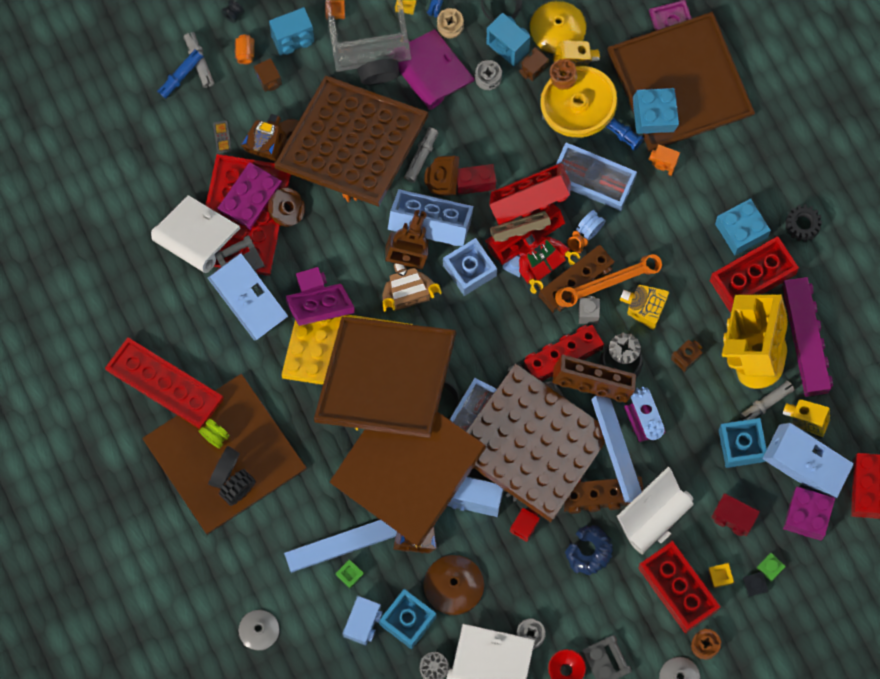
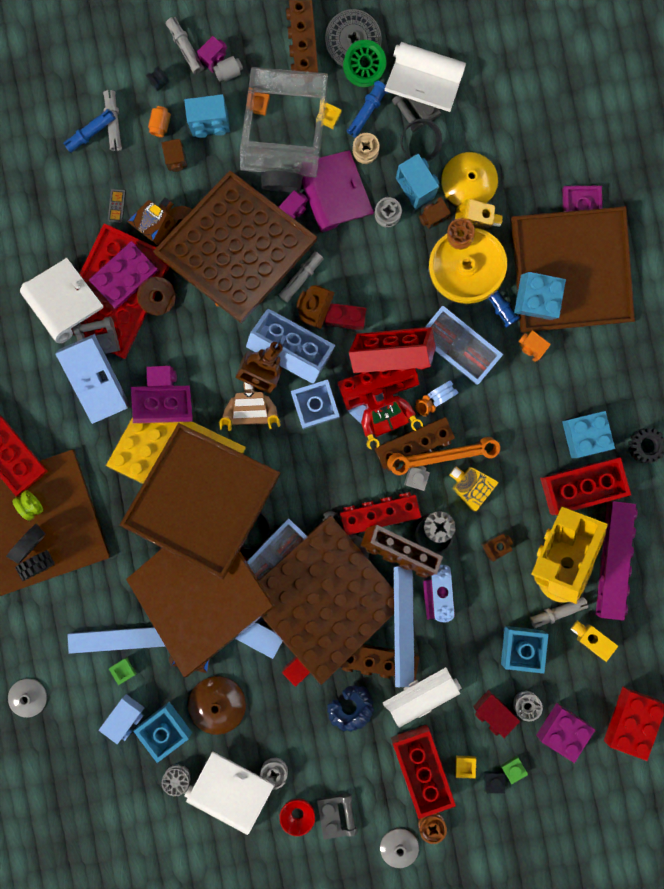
camera: 15 degrees right, 15 degrees up
dark tan plate [490,211,551,242] -> none
light blue brick [762,423,853,498] -> none
none -> magenta brick [279,190,308,220]
none -> light grey wheel [513,691,543,722]

